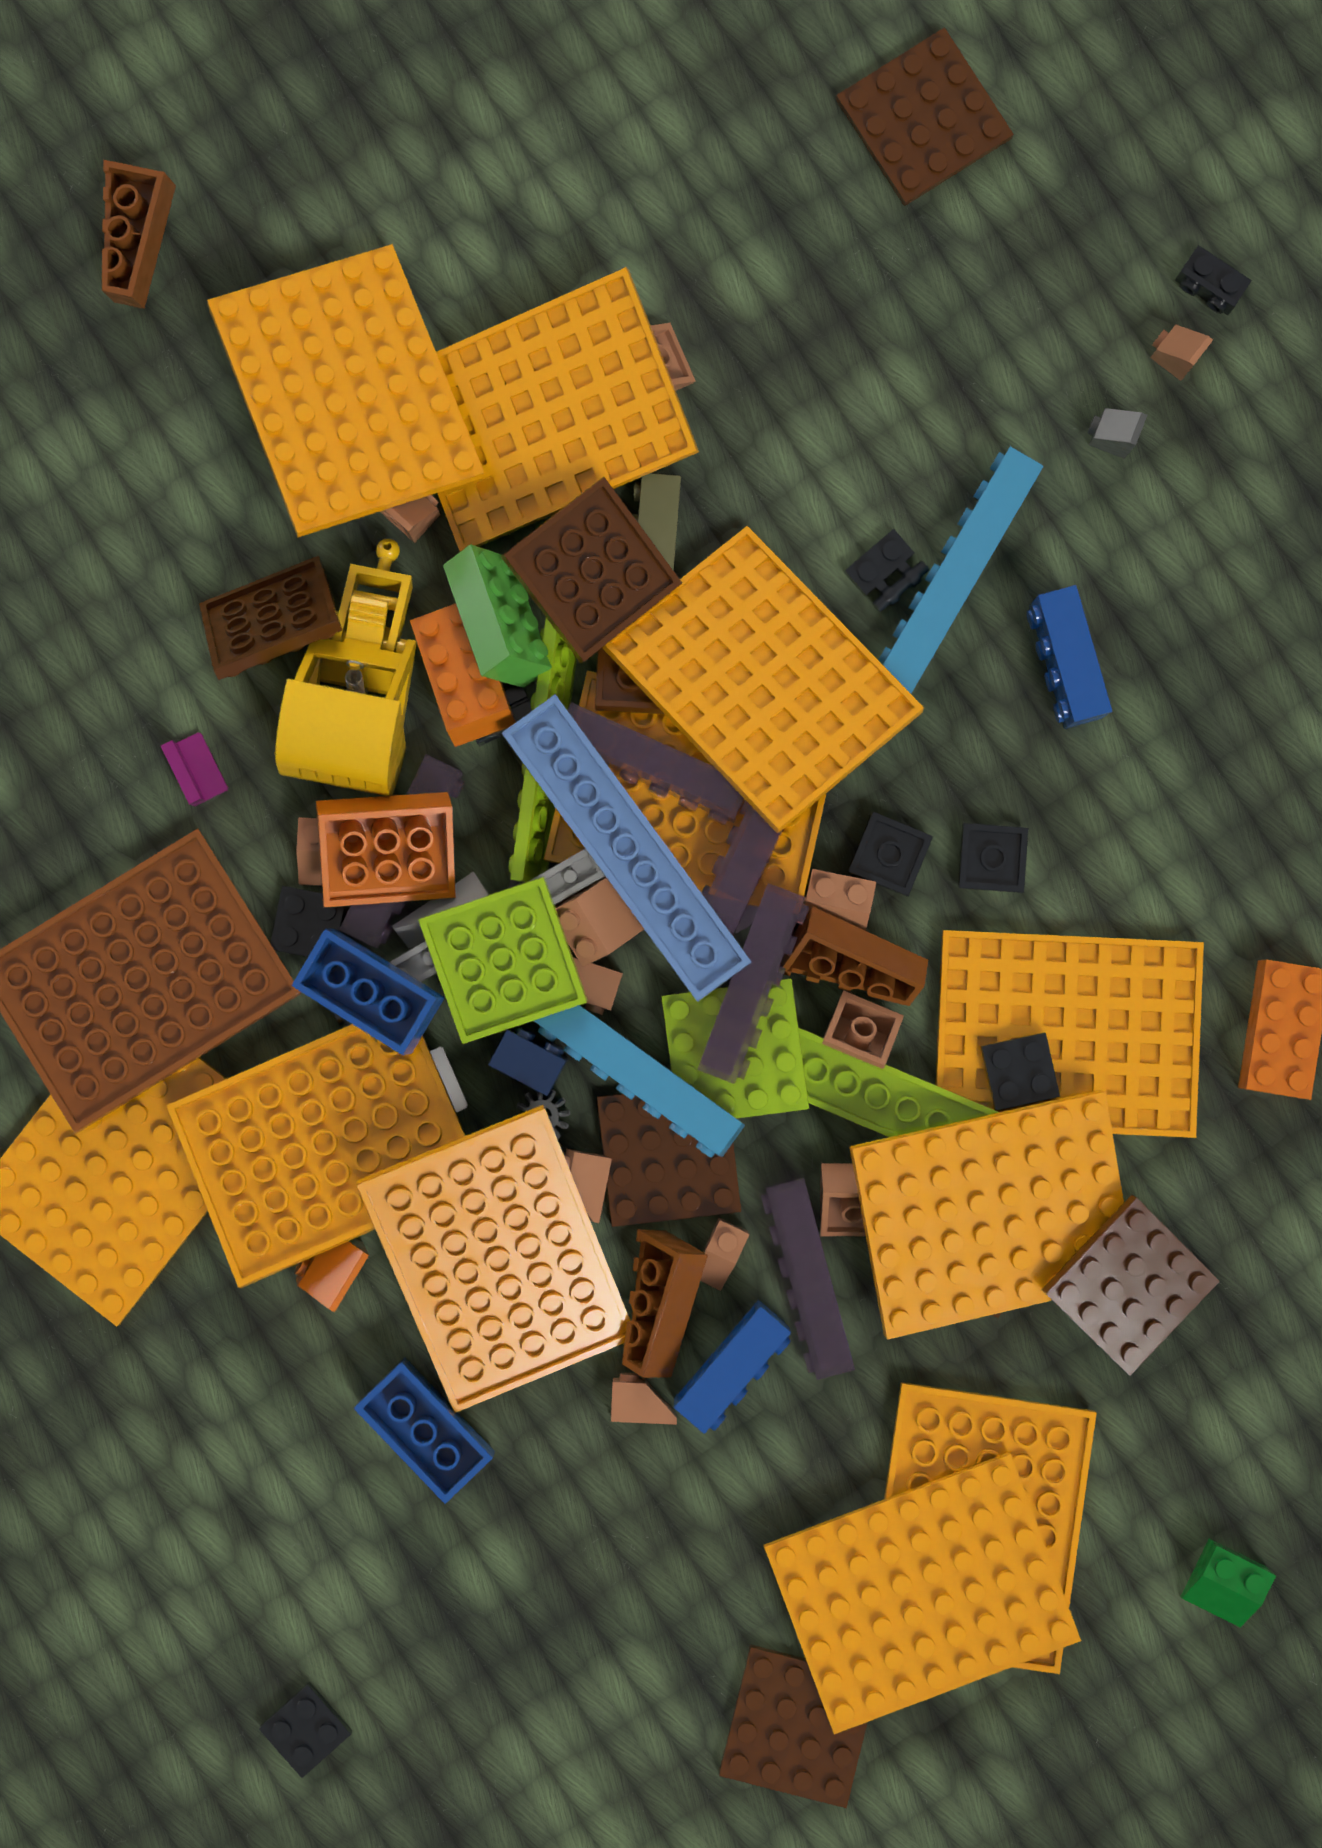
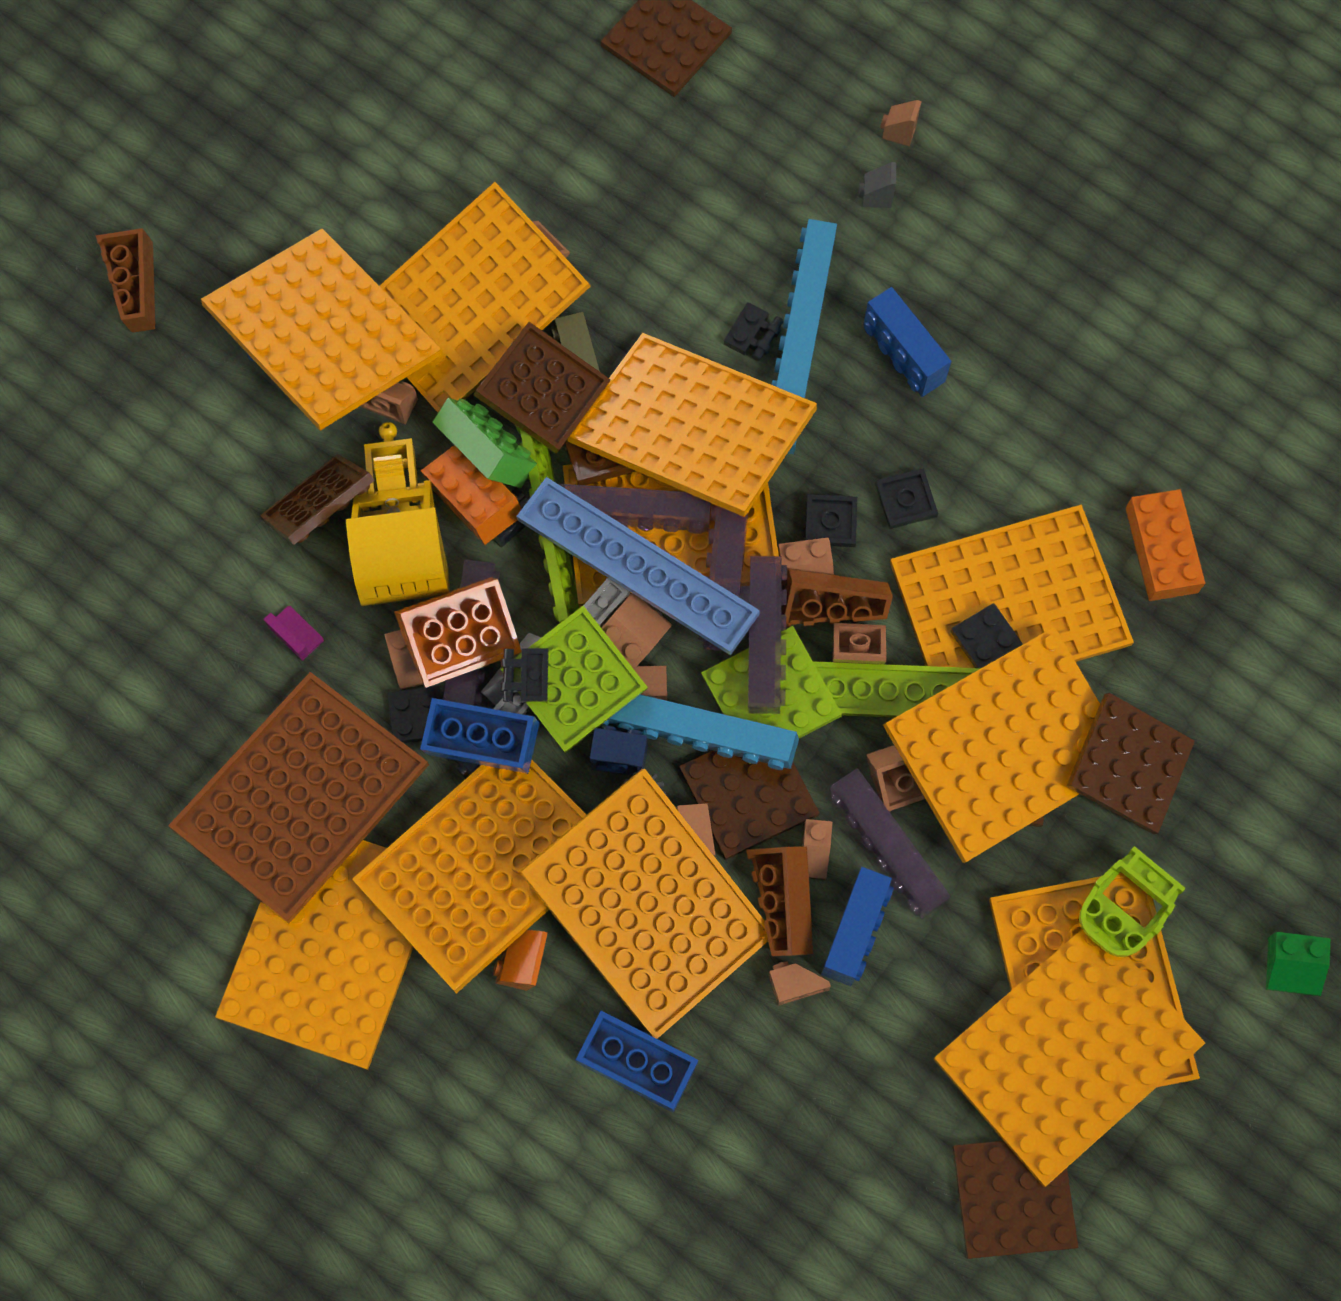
camera: 20 degrees left, 15 degrees down
light grey tile [430,1047,468,1112] -> none
black bracket [1175,245,1252,315] -> none
none -> black plate [500,648,549,702]
none -> lime slope [1079,846,1185,957]

